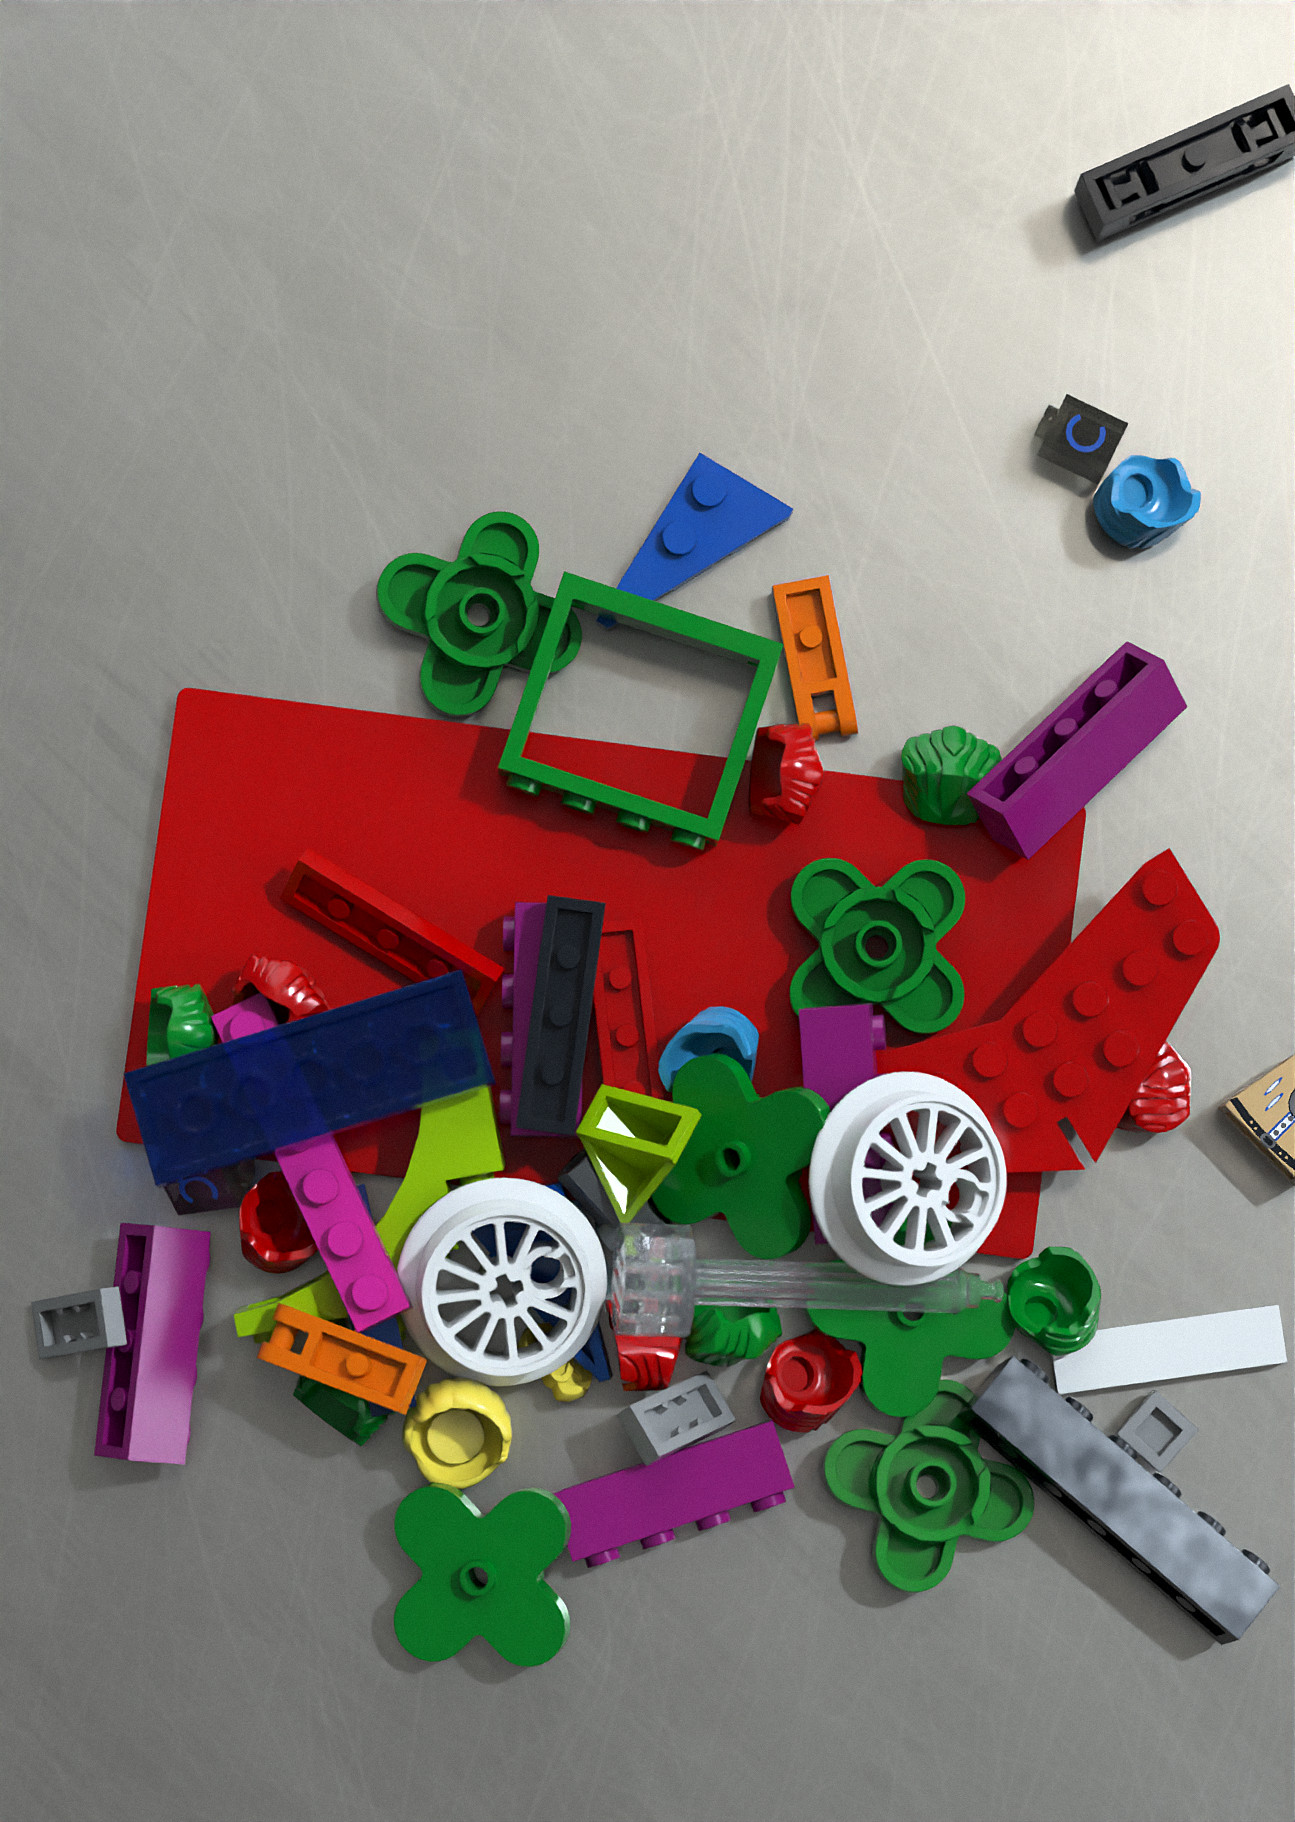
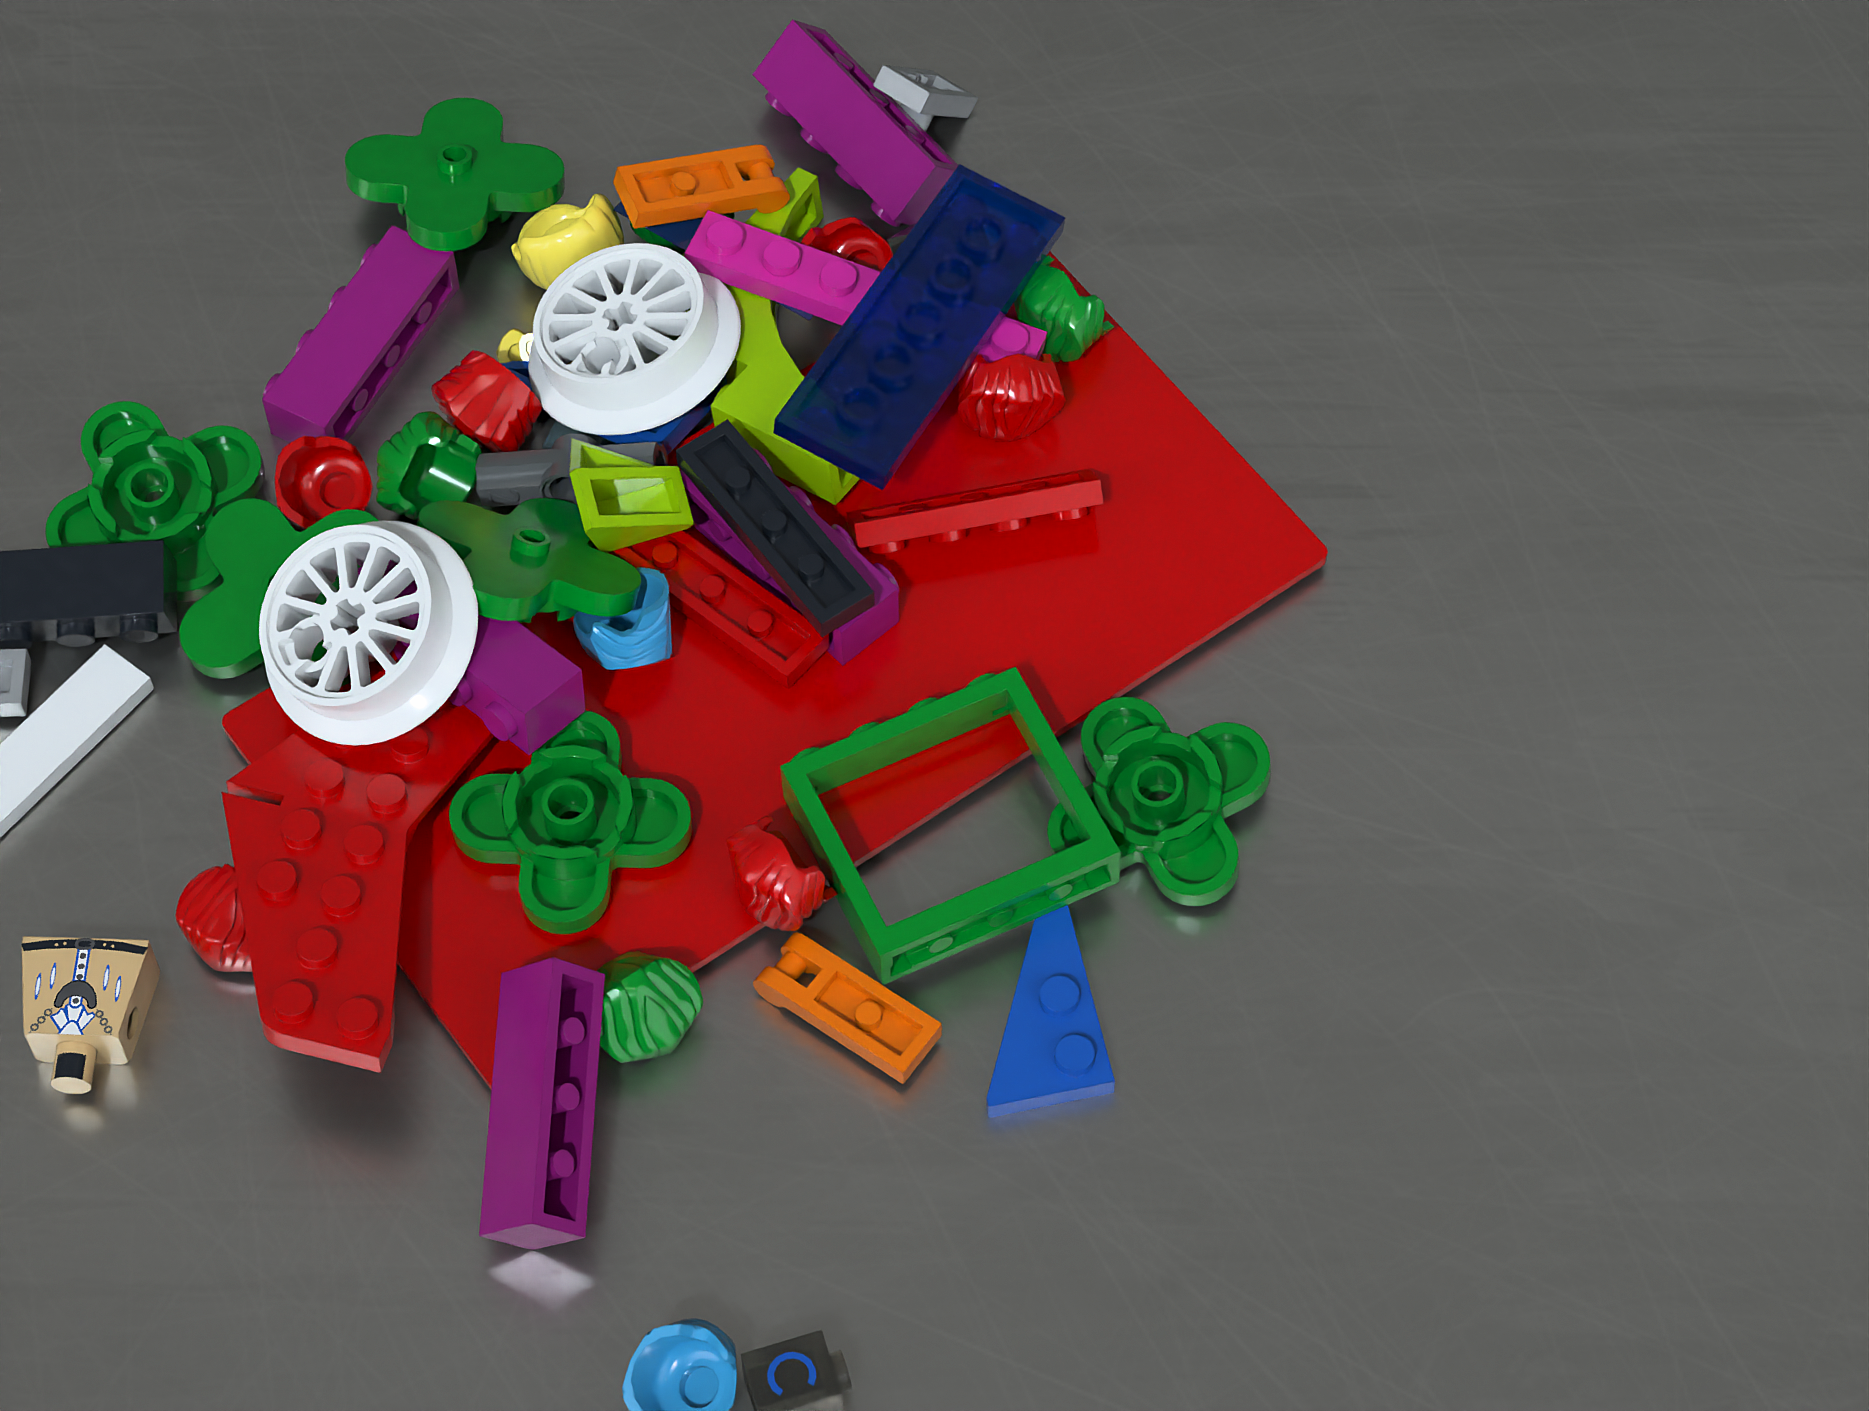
camera: 140 degrees right, 25 degrees down
clear piece [611,1223,1004,1337] -> none
light grey tile [617,1370,736,1466] -> none
green hair [1007,1246,1101,1356] -> none

